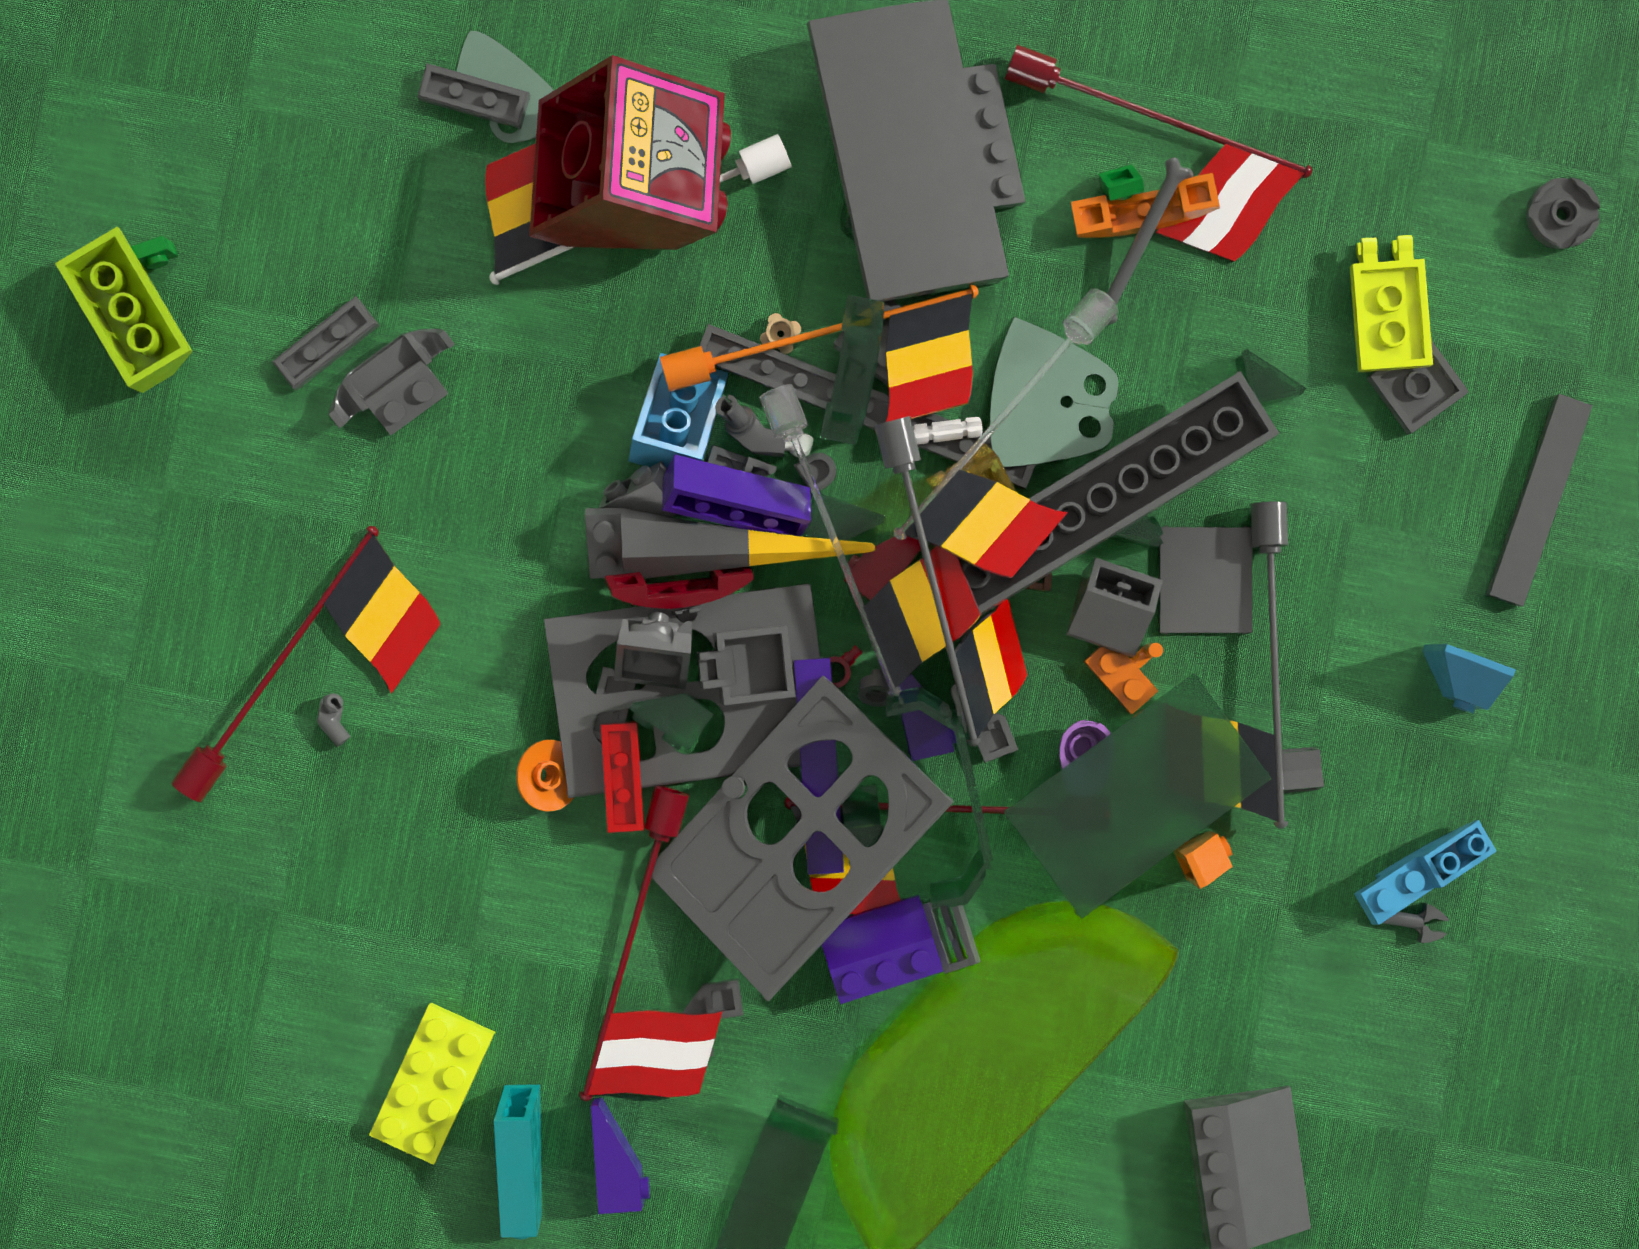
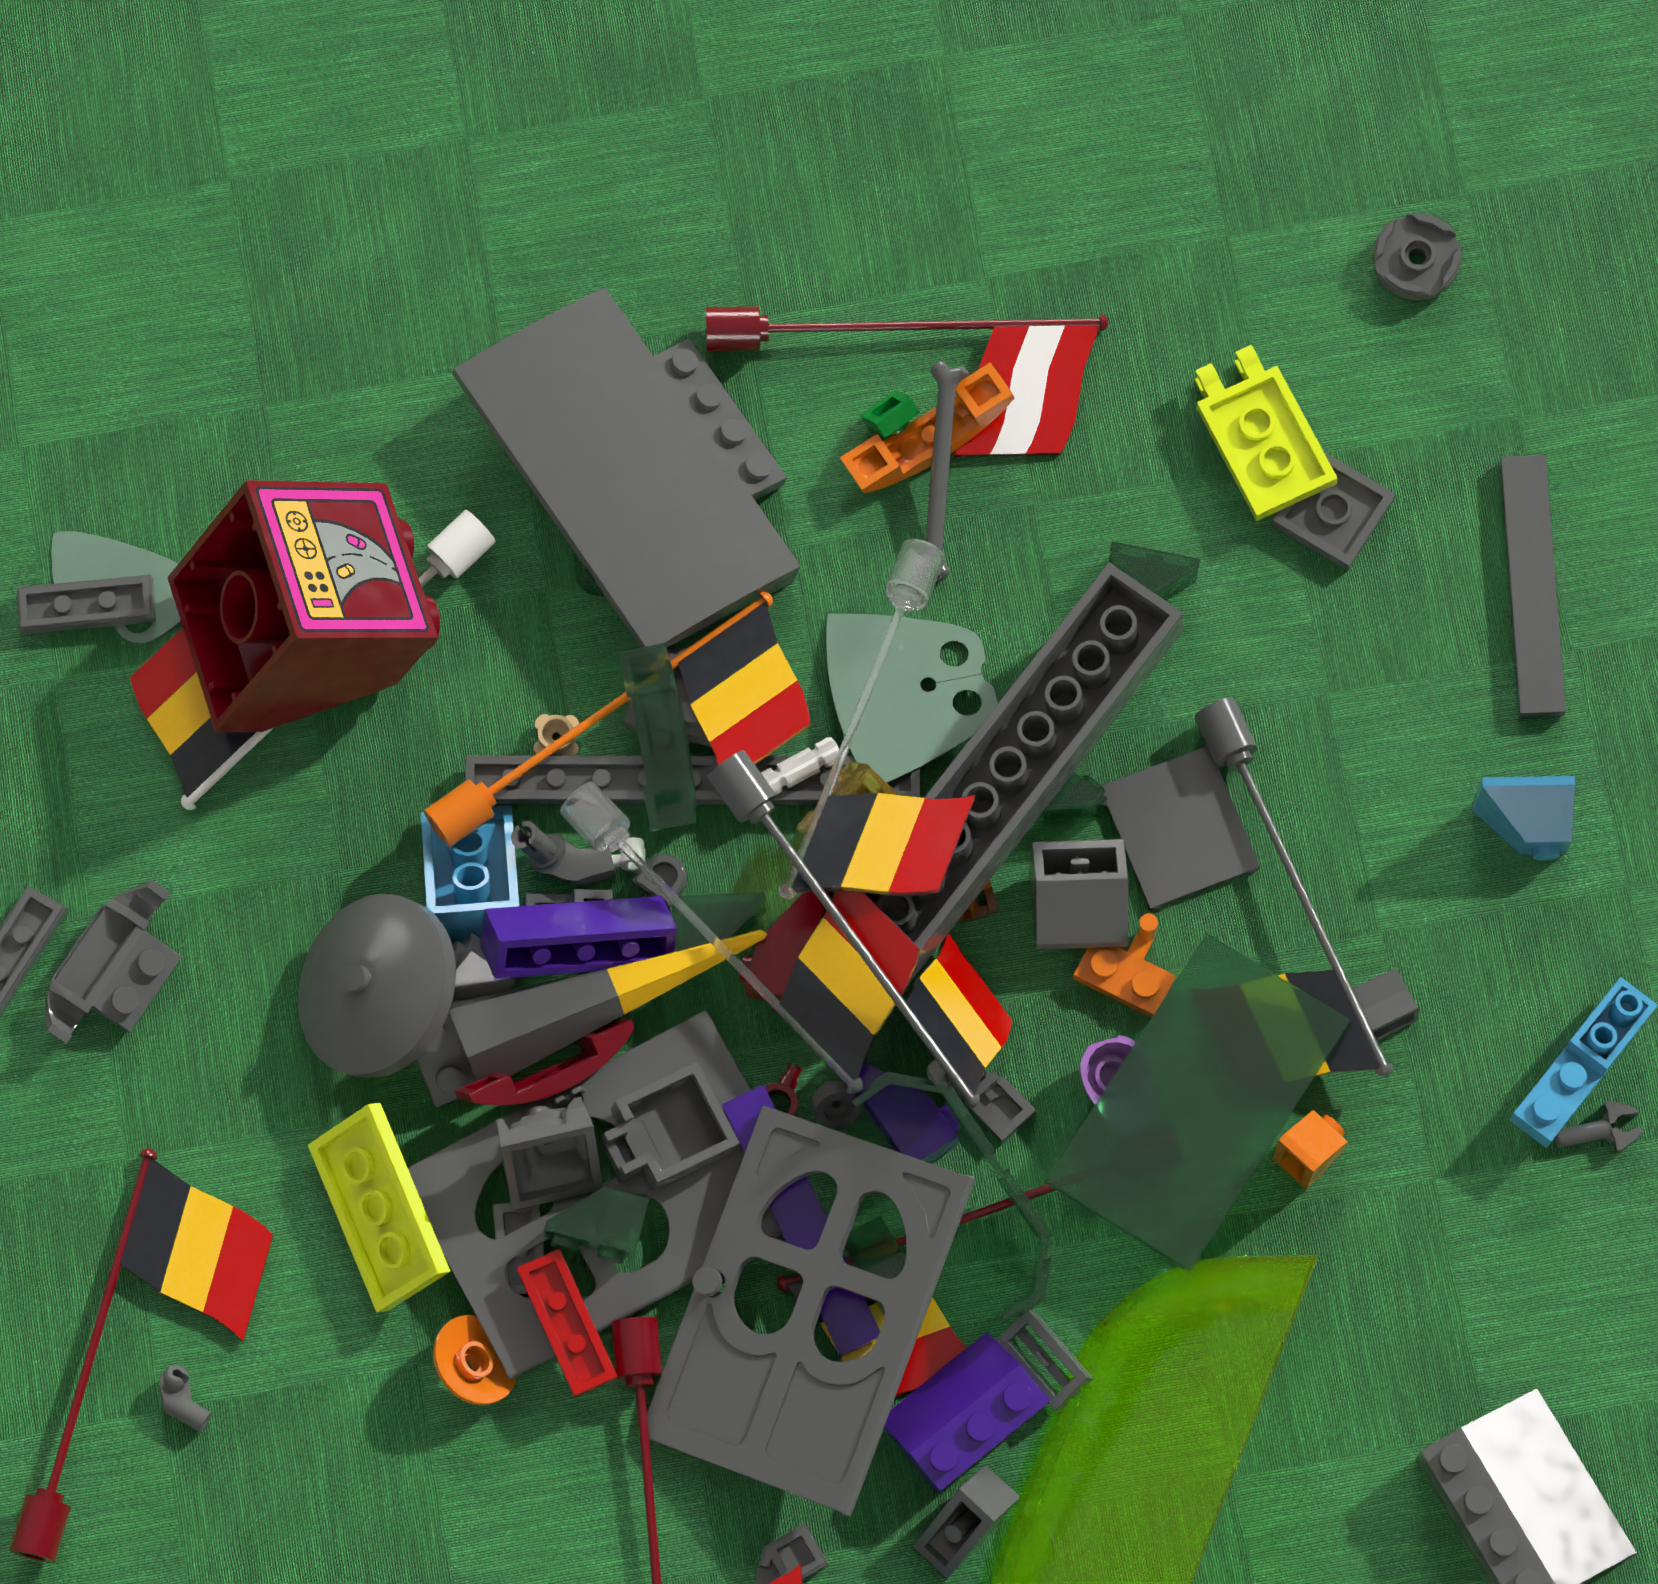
camera: 20 degrees left, 15 degrees down
none -> dark grey dish [298,894,456,1078]
none -> neon yellow plate [308,1103,450,1313]
none -> dark grey slope [913,1465,1020,1579]

